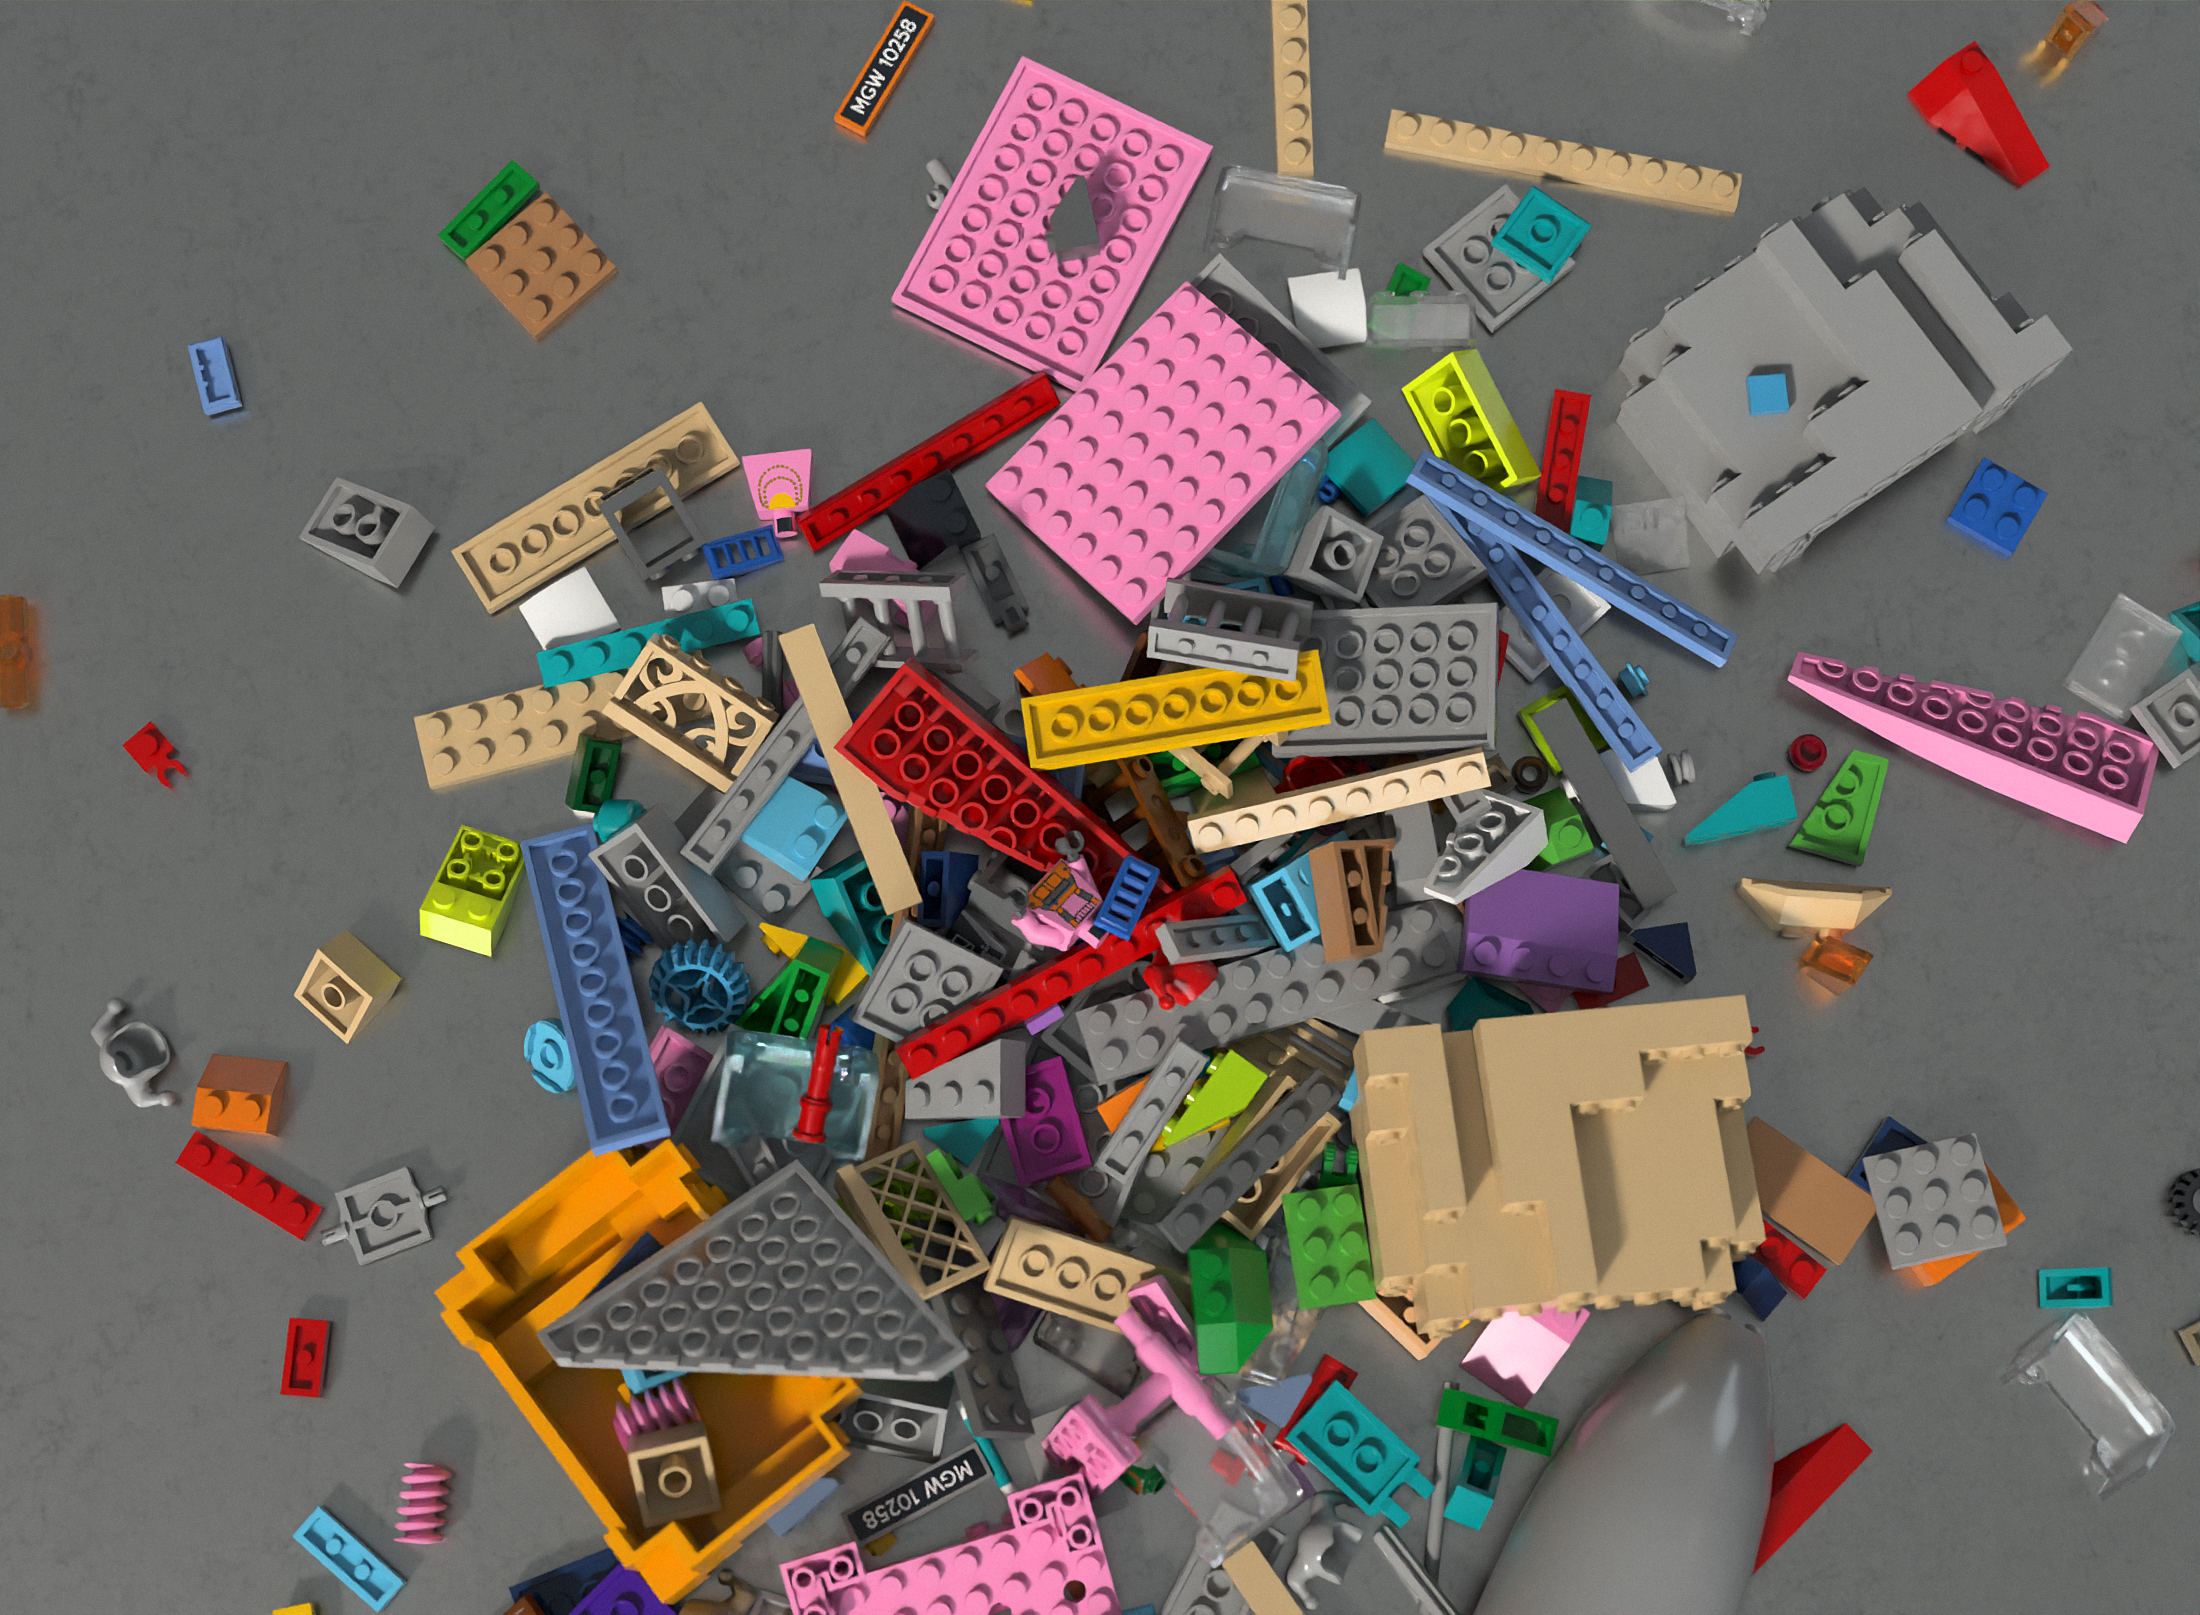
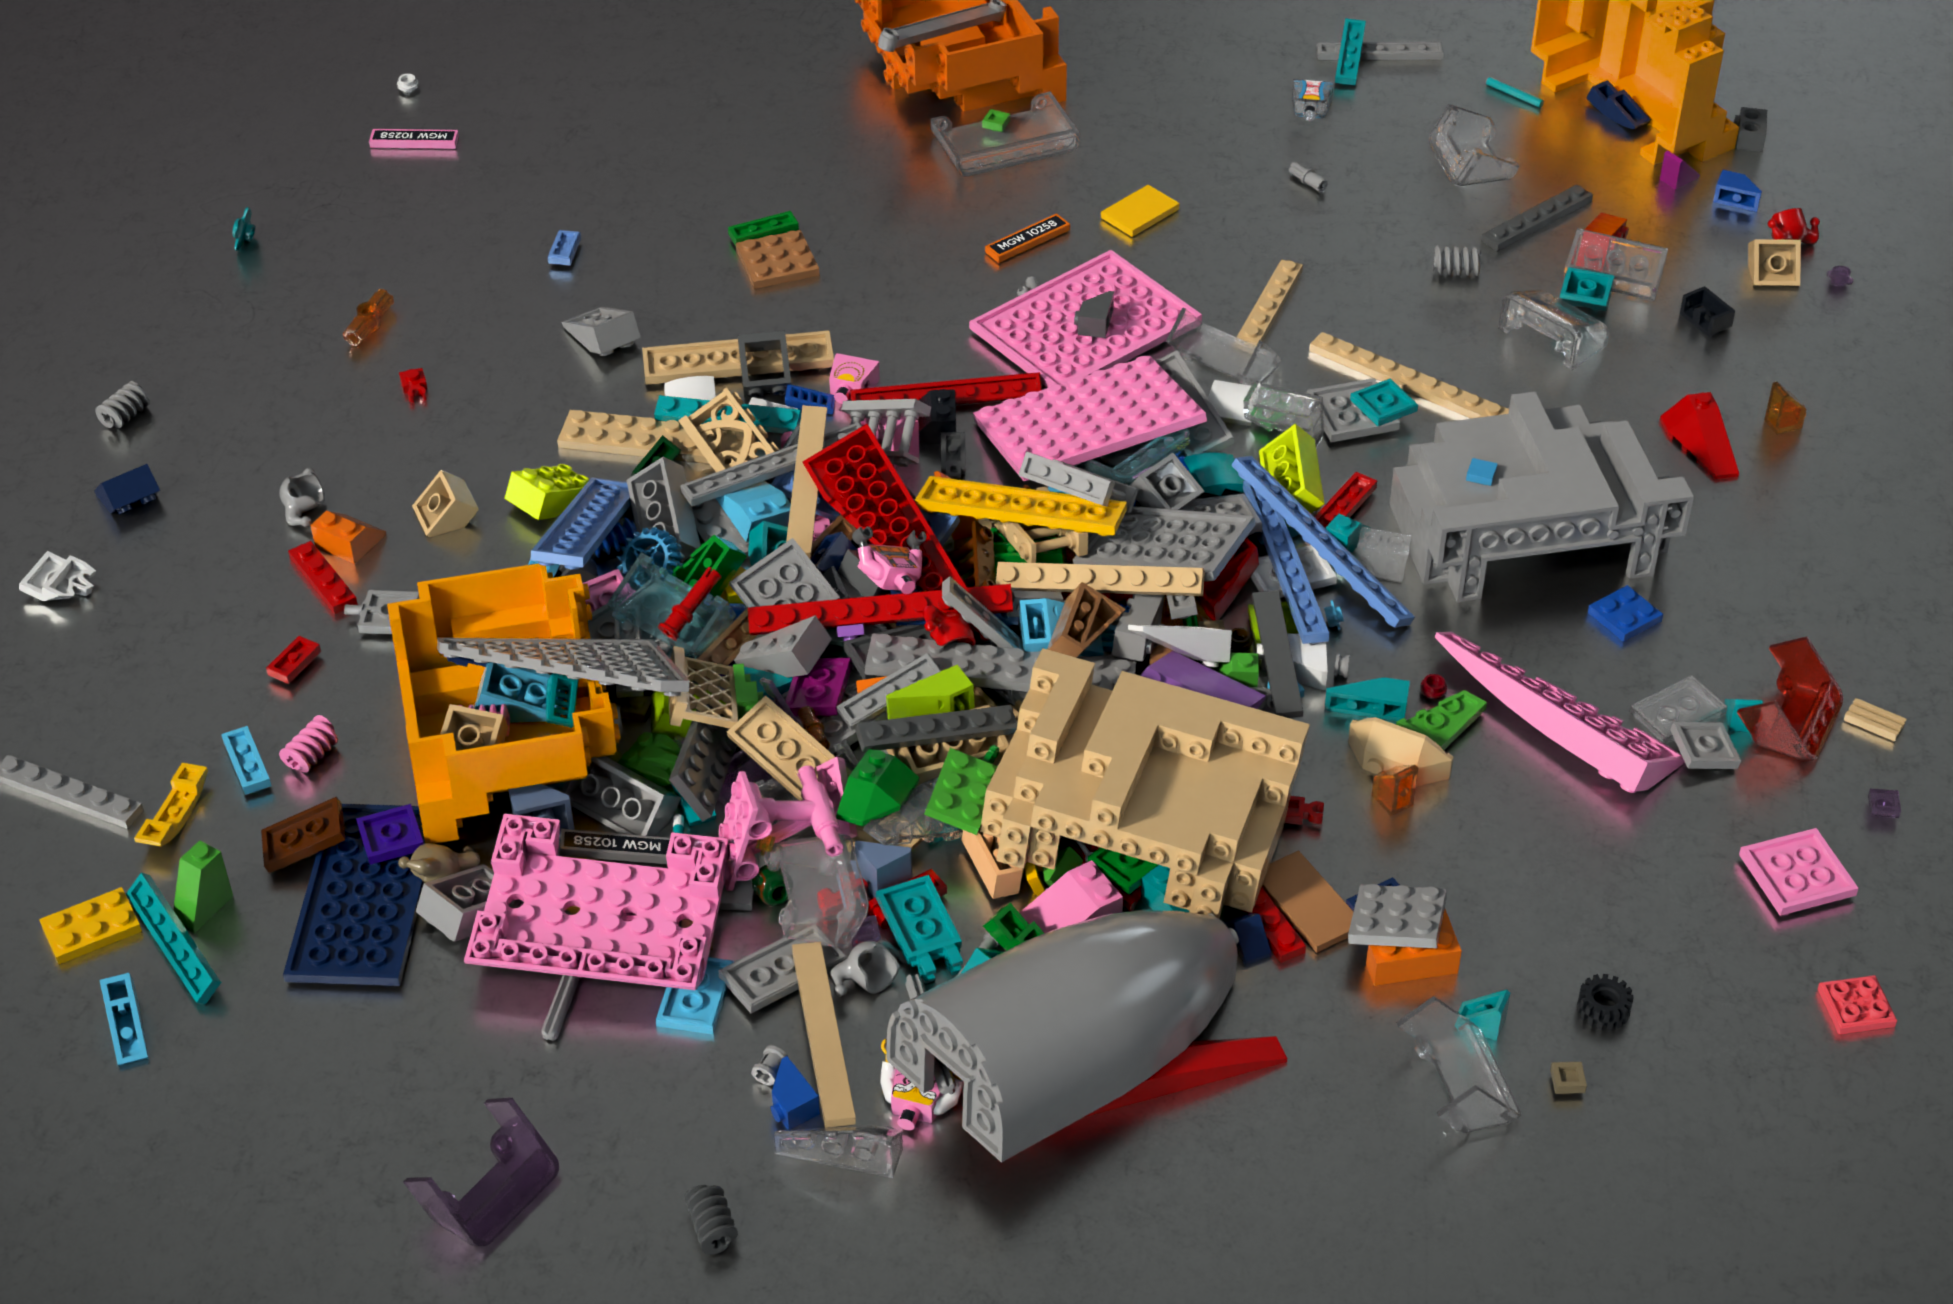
camera: 25 degrees right, 35 degrees down
blue slope [1093,855,1160,941] -> none

